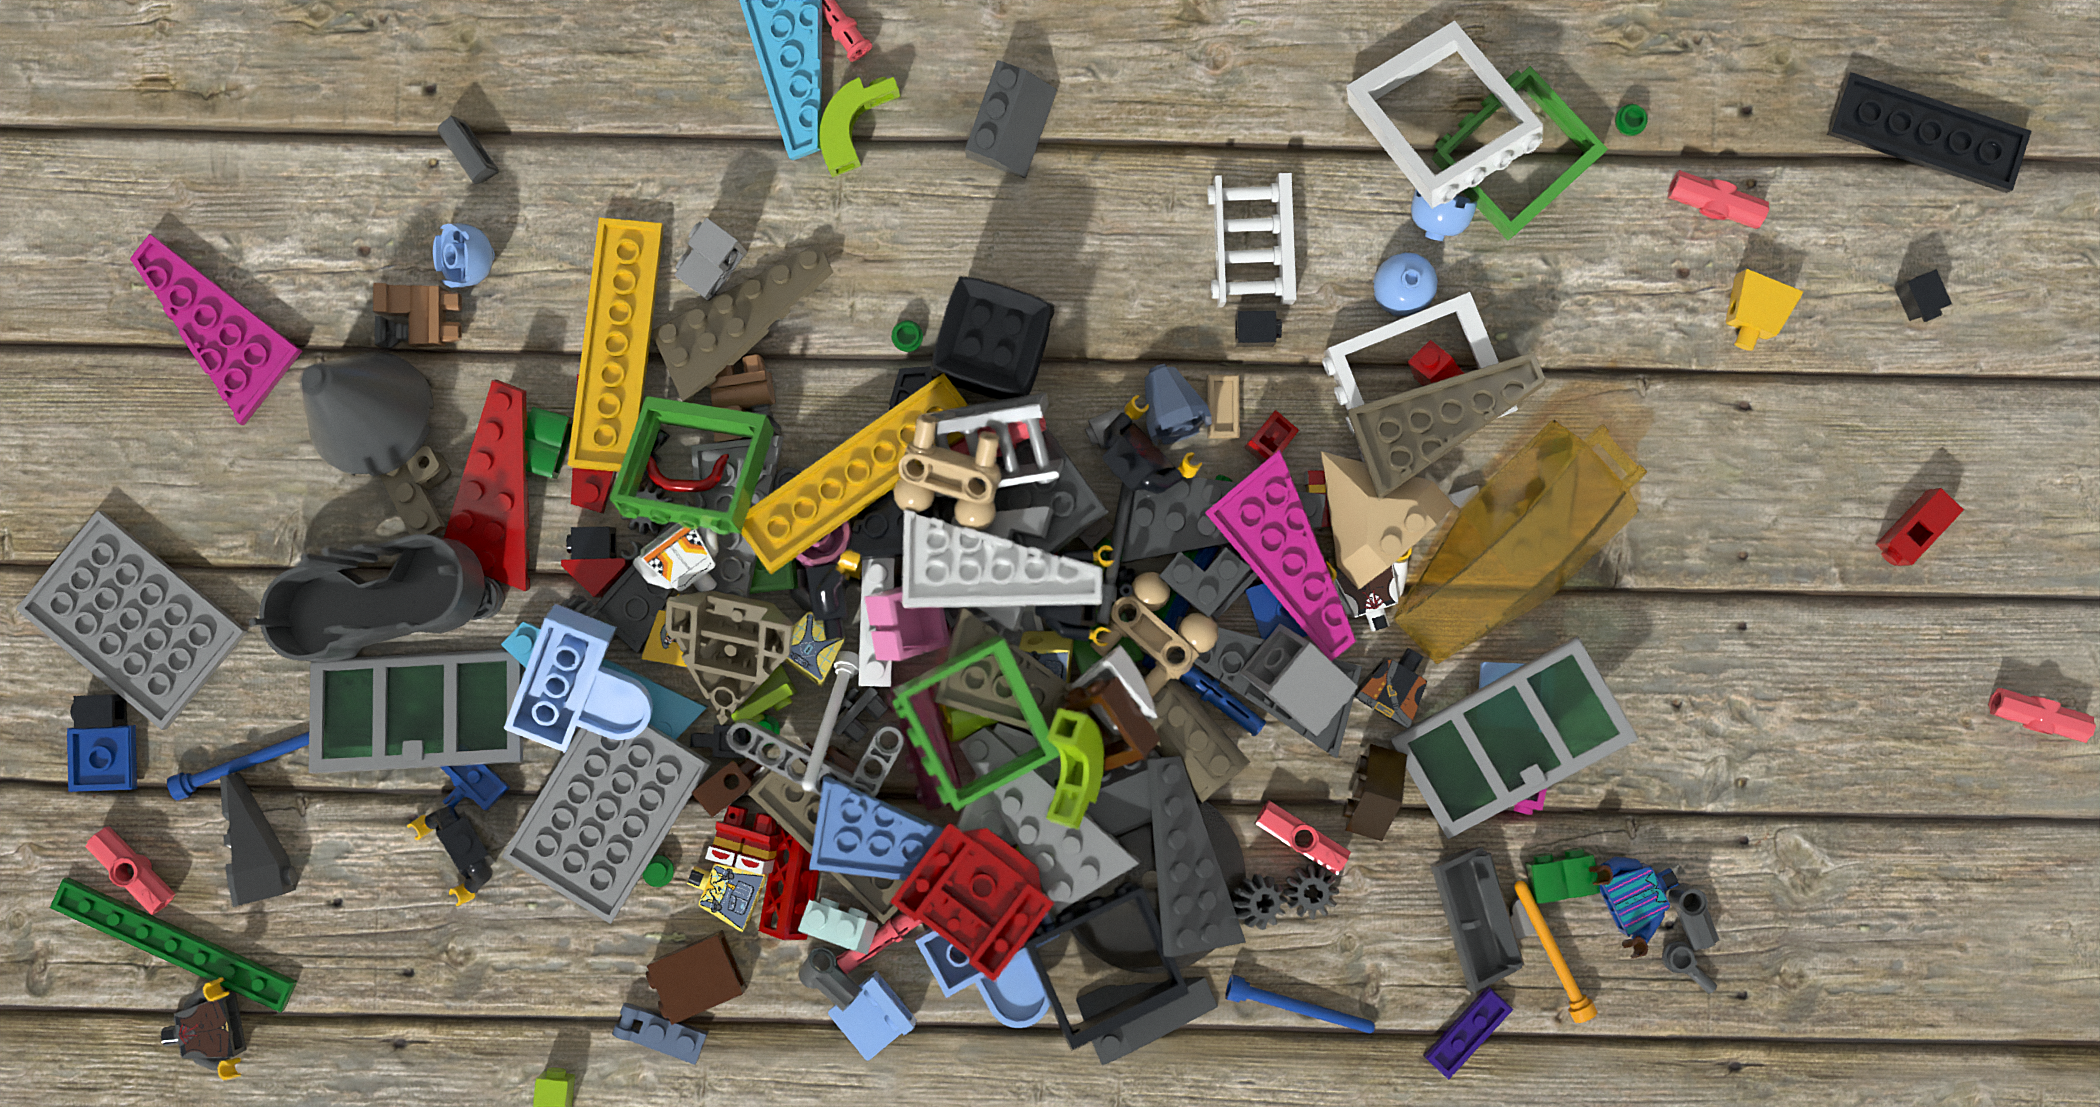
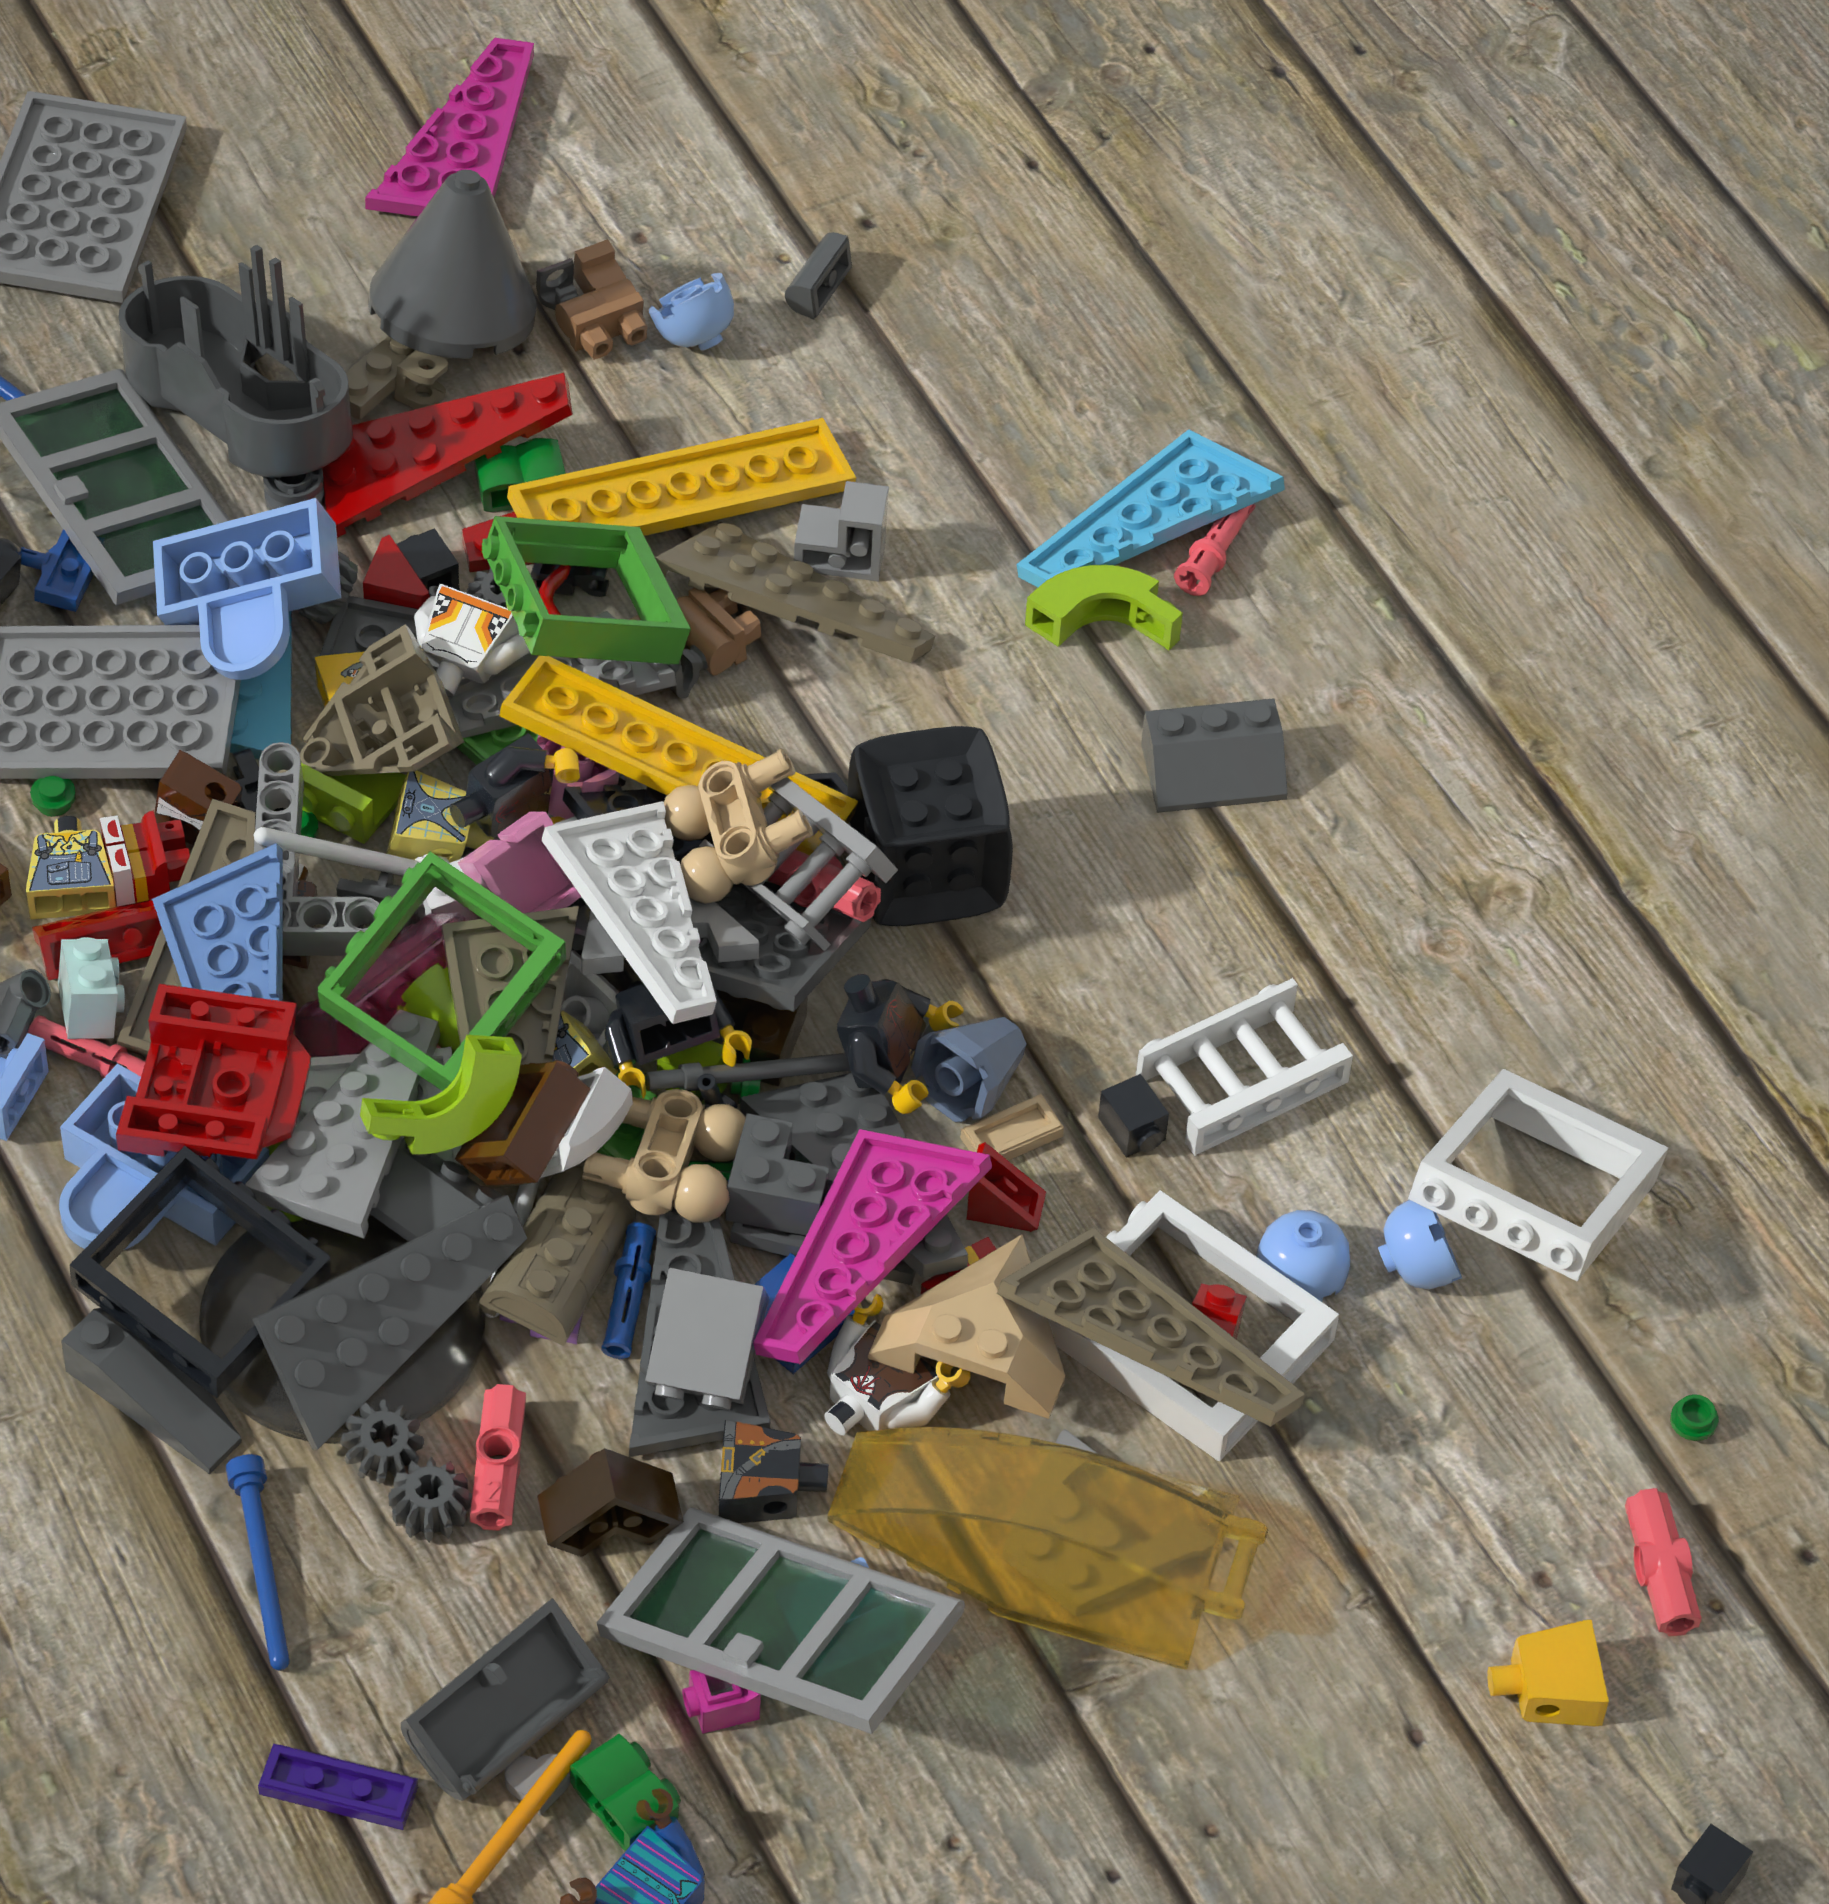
camera: 55 degrees right, 35 degrees down
bright green window [1431,66,1608,240] -> none

